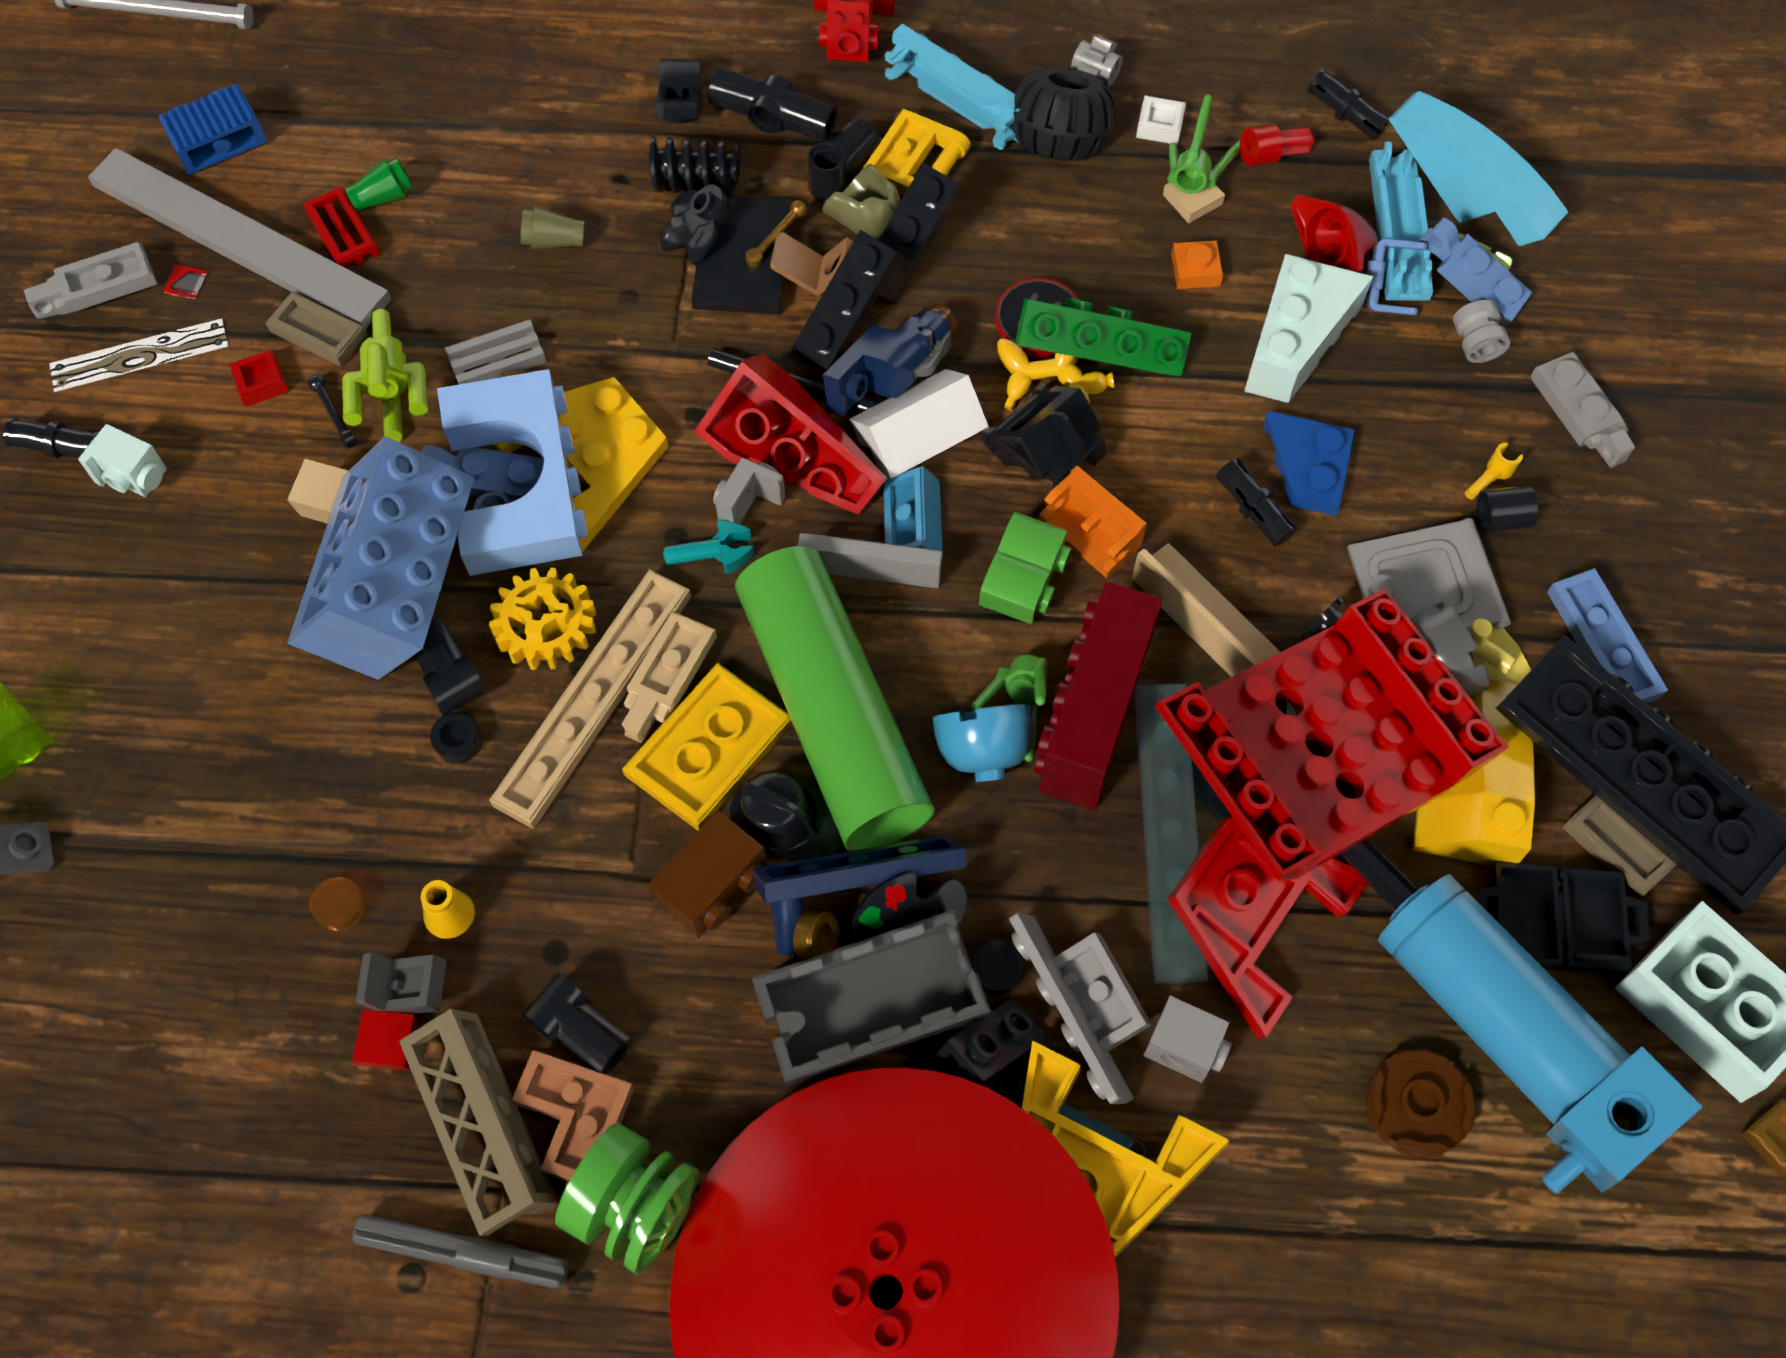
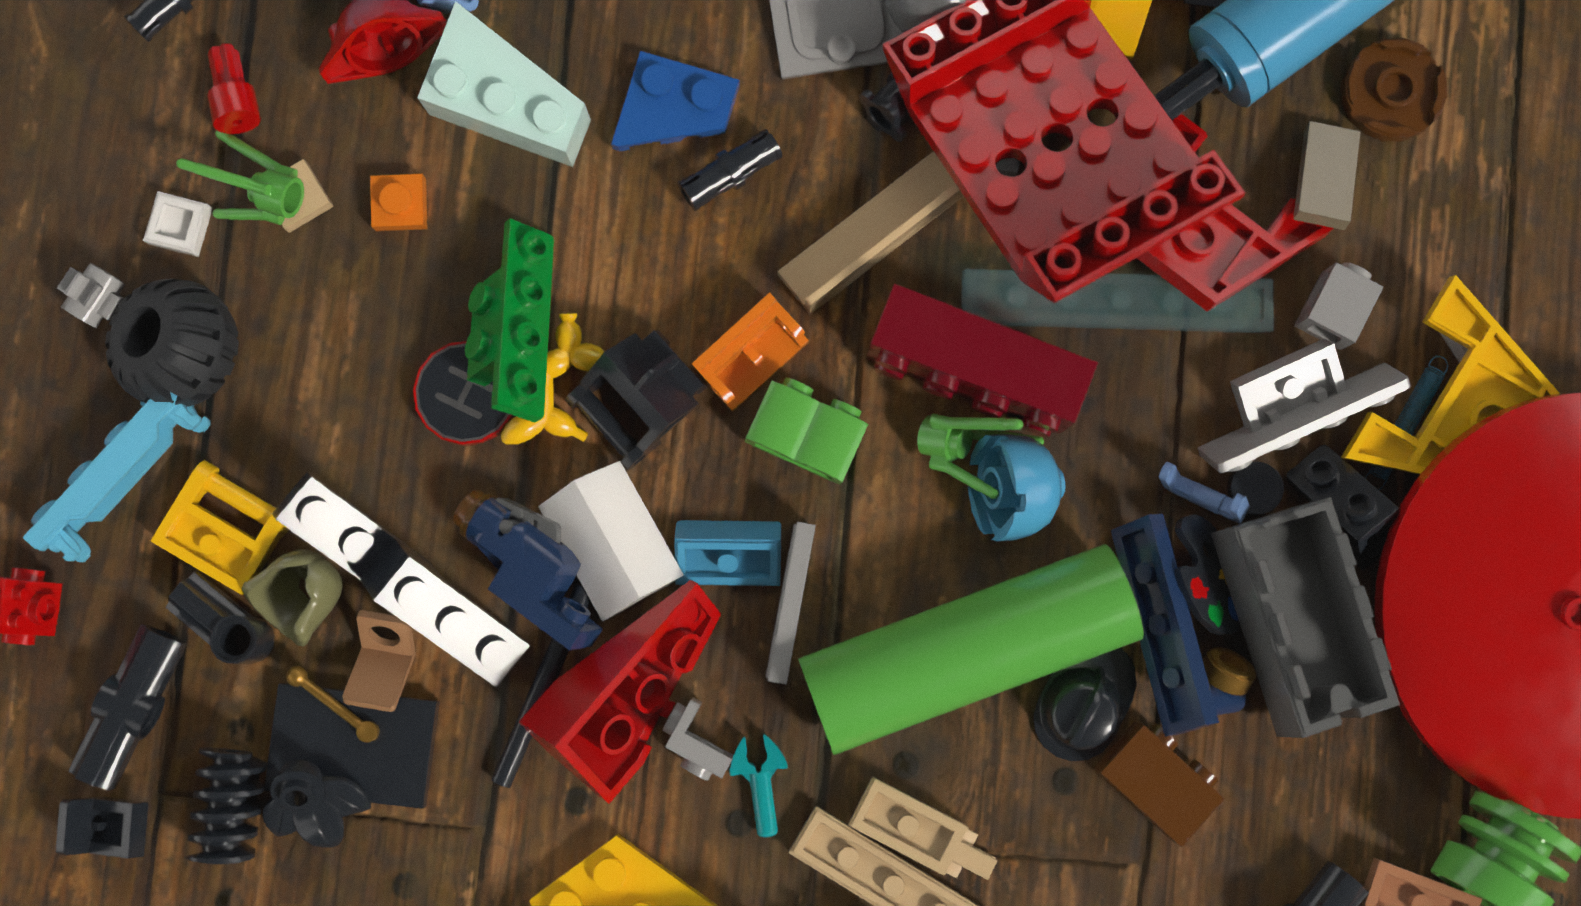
camera: 90 degrees left, 20 degrees up
yellow tile [622,663,793,831] -> none
none -> medium blue piece [1159,461,1250,523]
none -> dark tan tile [1293,121,1361,230]

